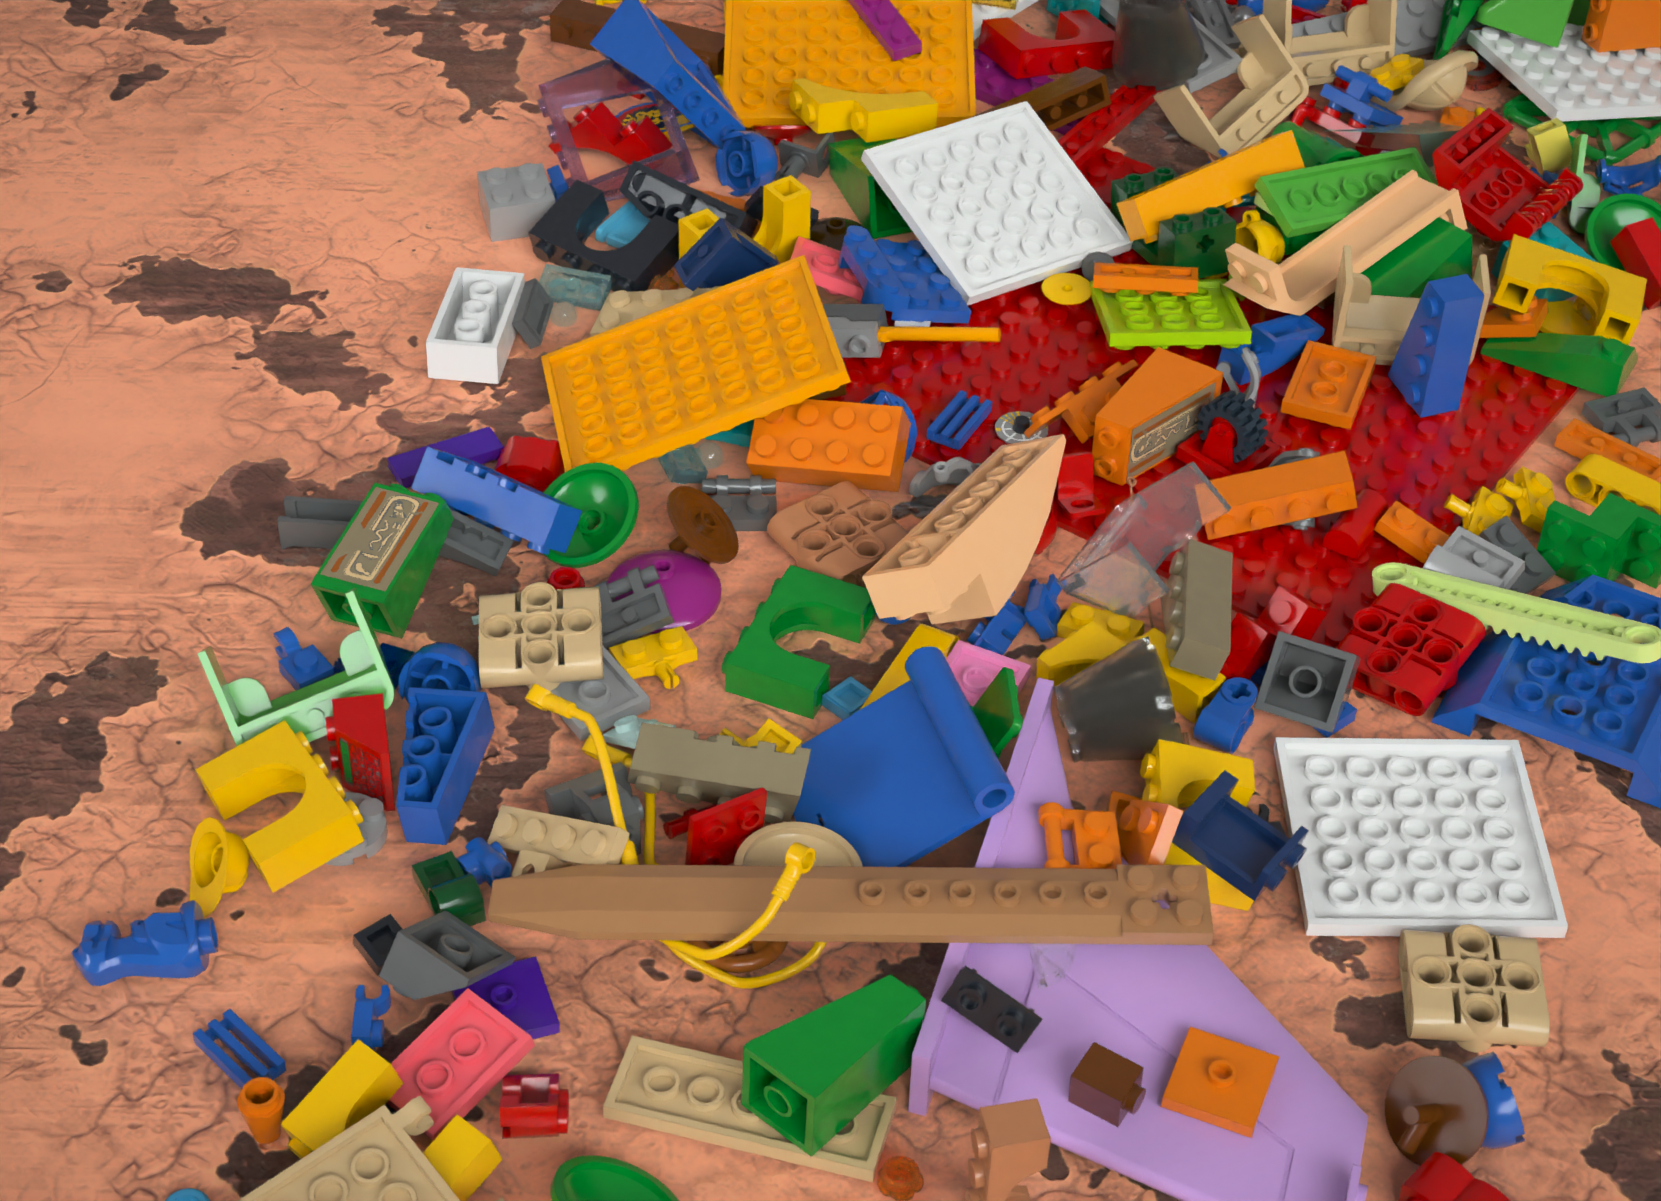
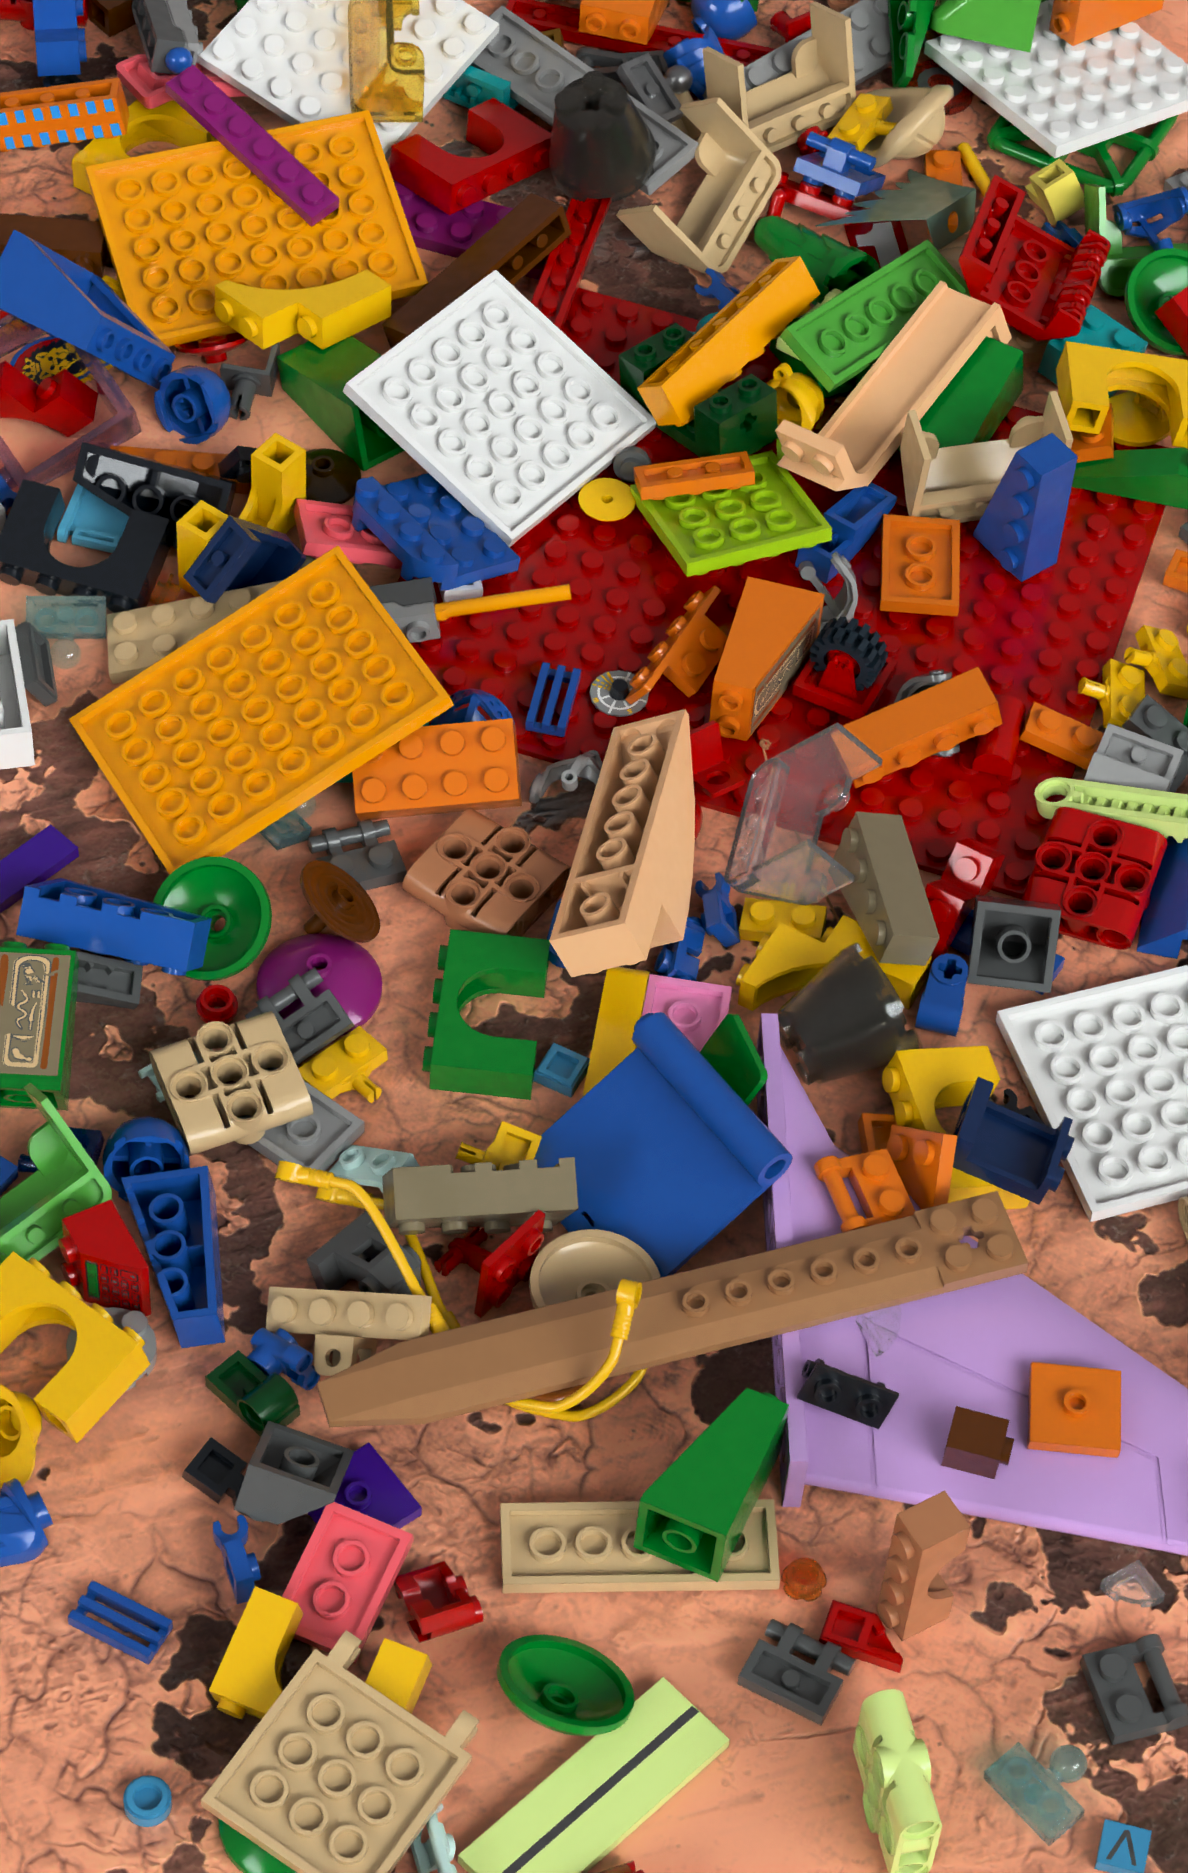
camera: 20 degrees left, 10 degrees up
orange cone [237,1077,285,1144] -> none
red cylinder [494,436,565,493] -> none

